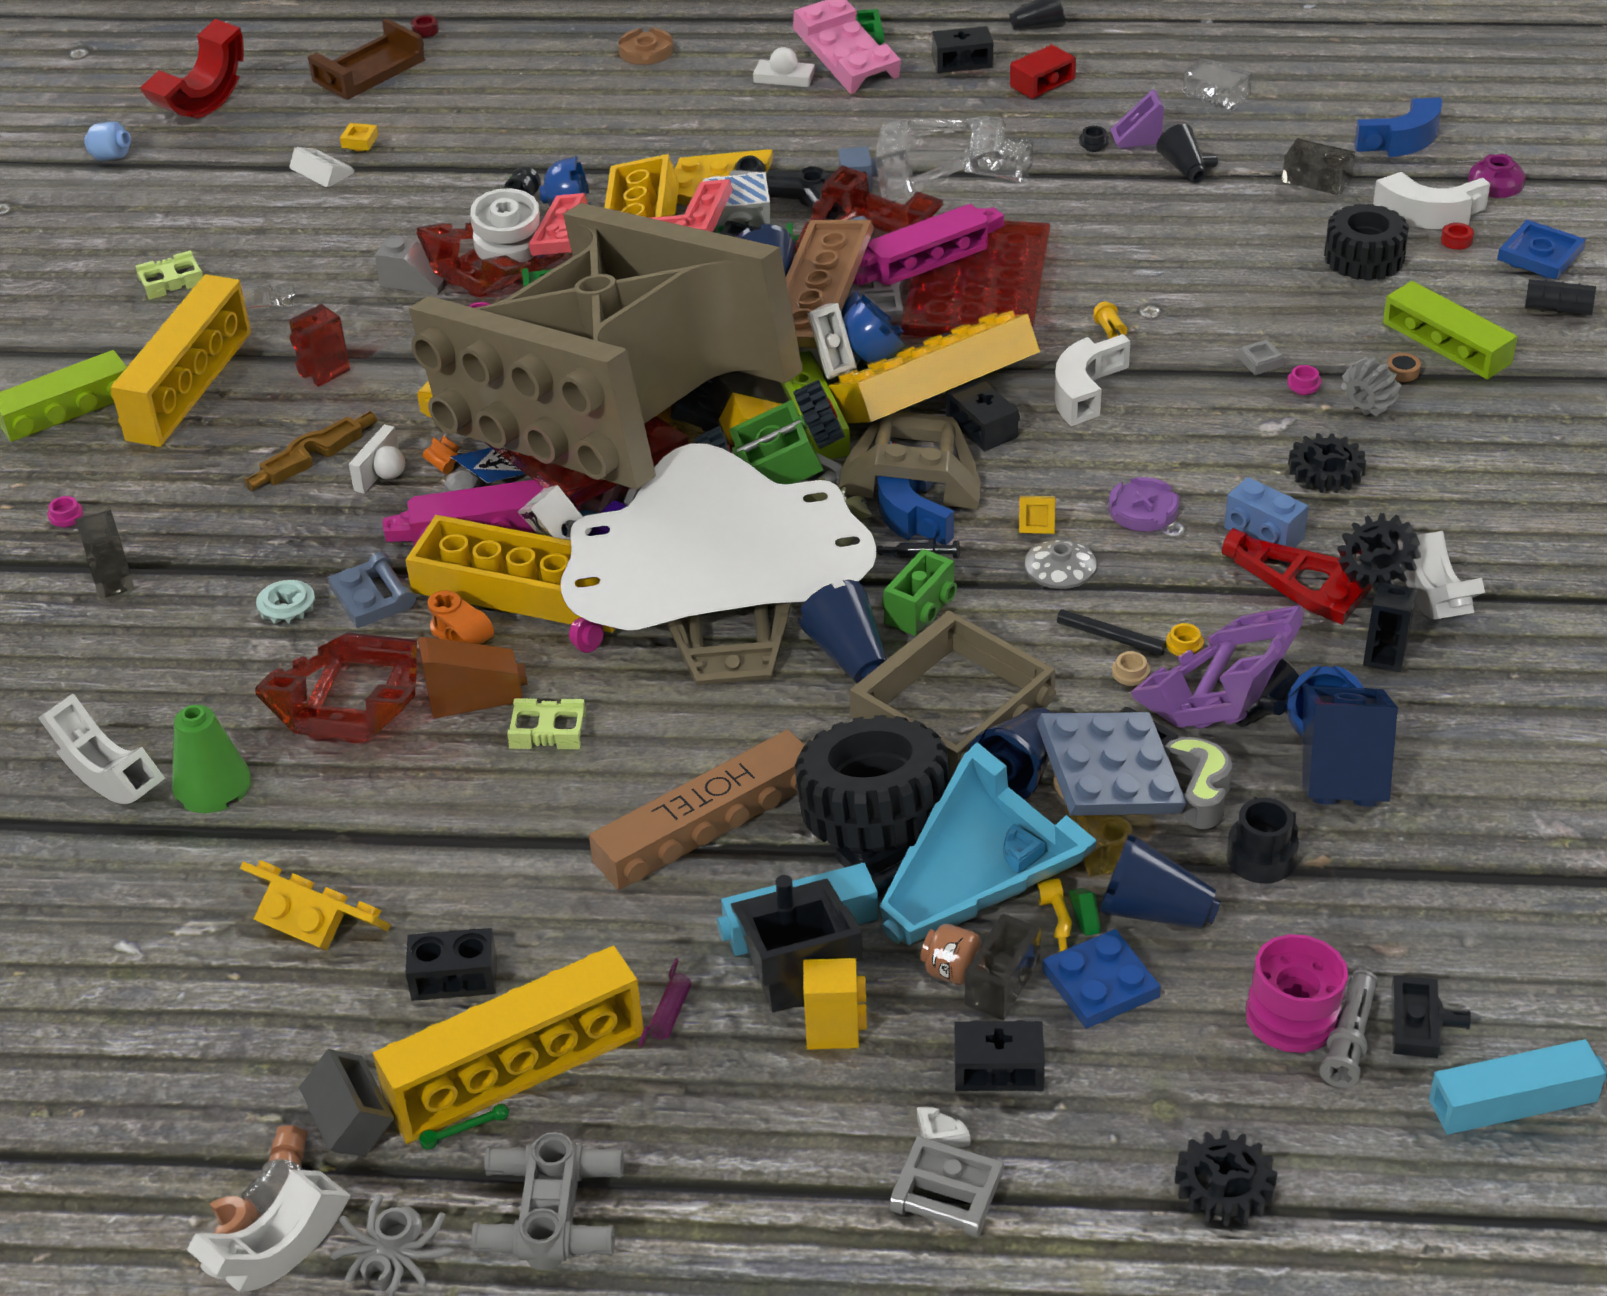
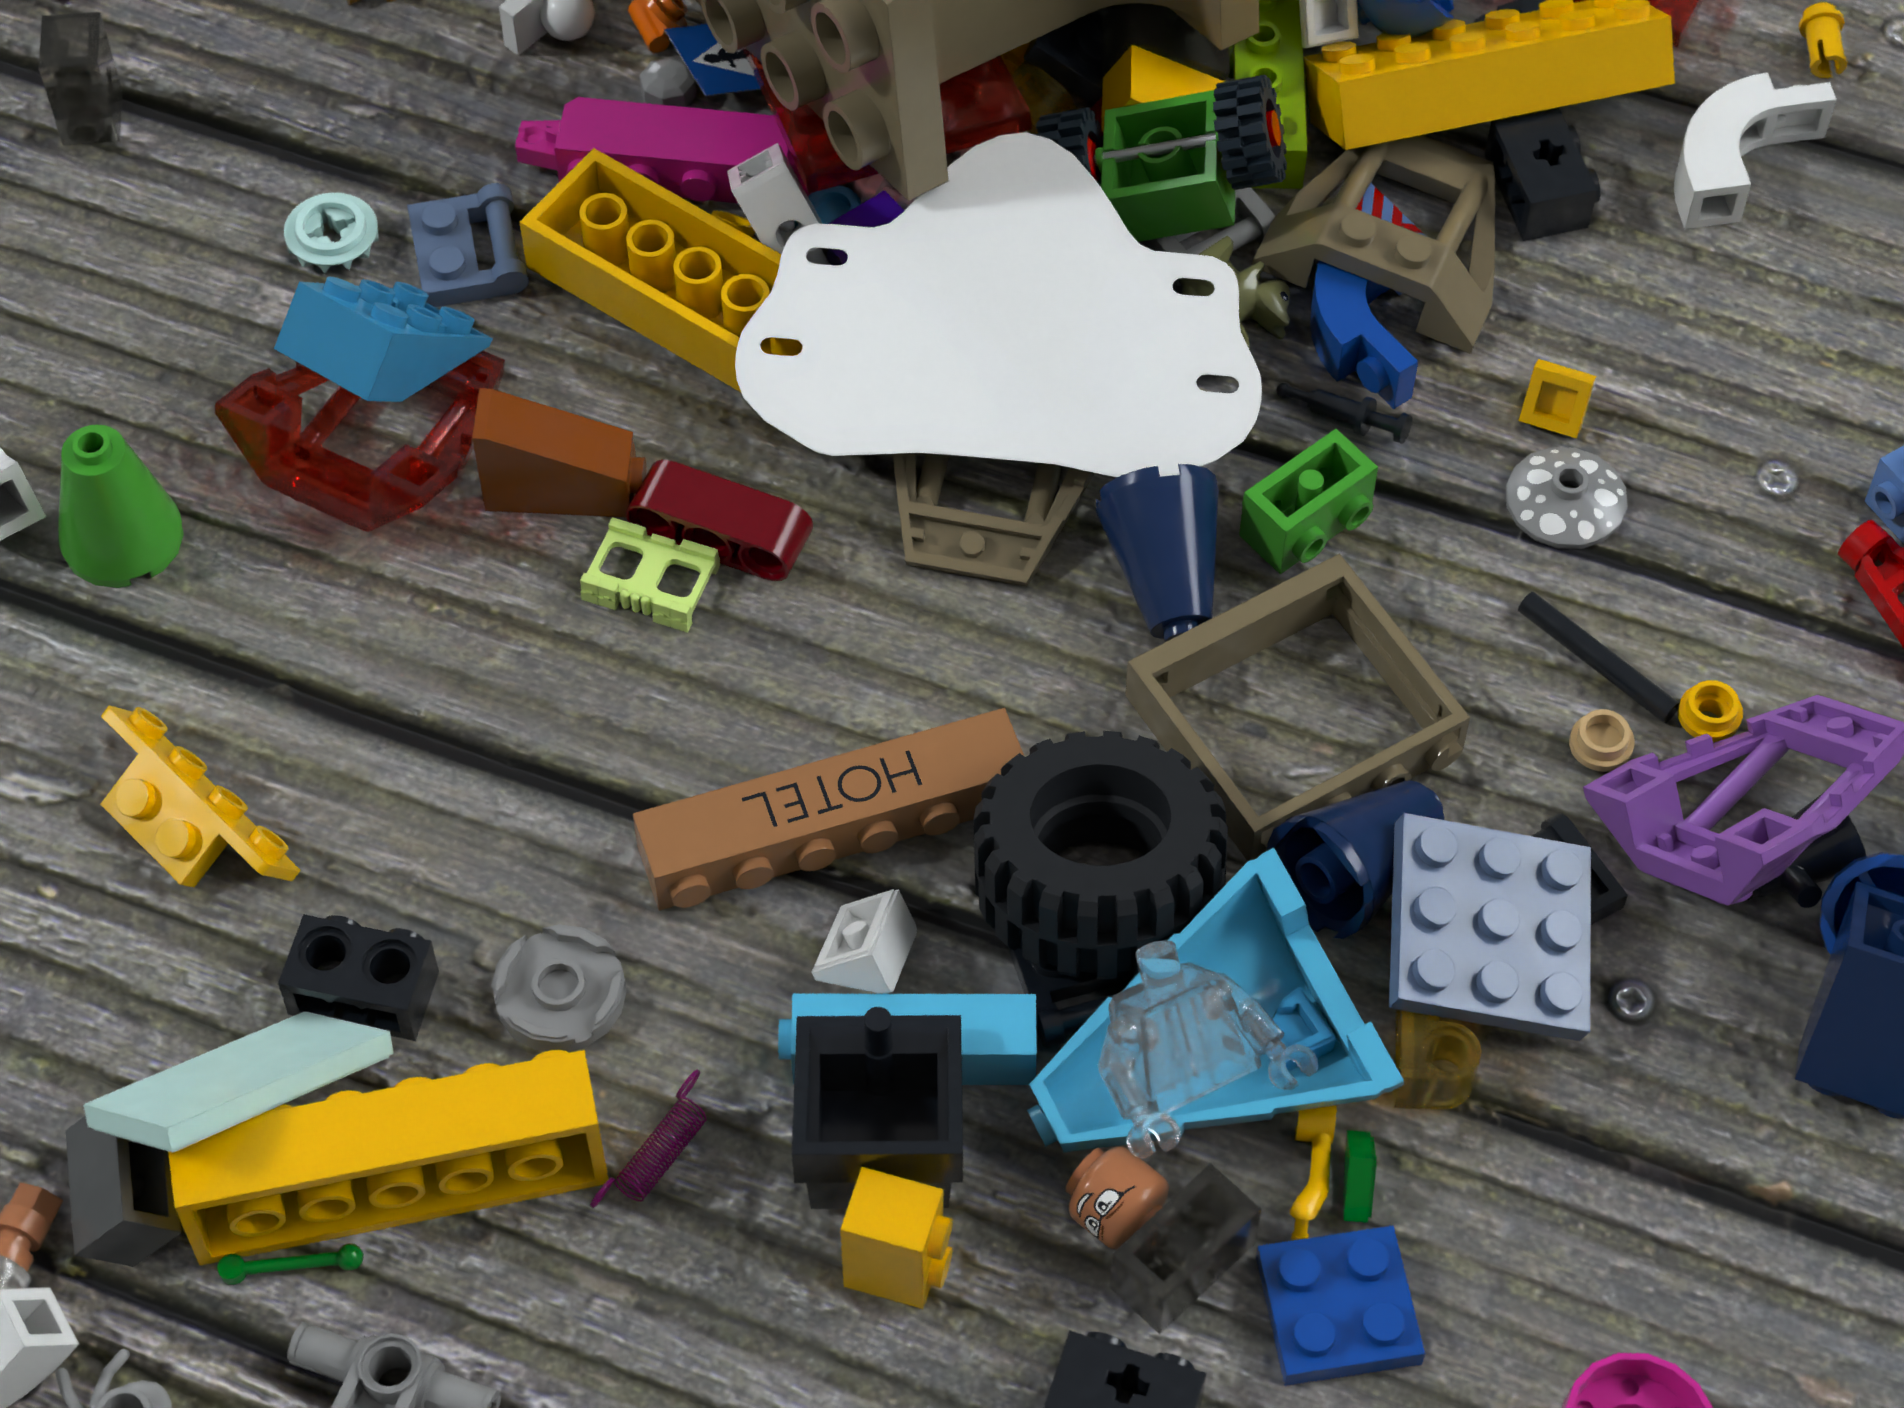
camera: 15 degrees right, 15 degrees up
orange piece [427,590,494,645] -> none
dark pink plate [569,617,603,653] -> none
dark blue cone [1099,834,1221,929] -> none
medium lavender tile [1108,477,1179,532] -> none
light grey animal [1164,737,1232,829] -> none
black piece [1226,797,1299,884] -> none
none -> light aqua tile [83,1011,394,1153]
none -> dark azure slope [274,277,493,402]
none -> light grey tile [492,925,627,1051]
none -> dark red beam [626,459,814,581]
none -> white slope [812,889,917,994]
none -> clear torso [1098,941,1318,1158]

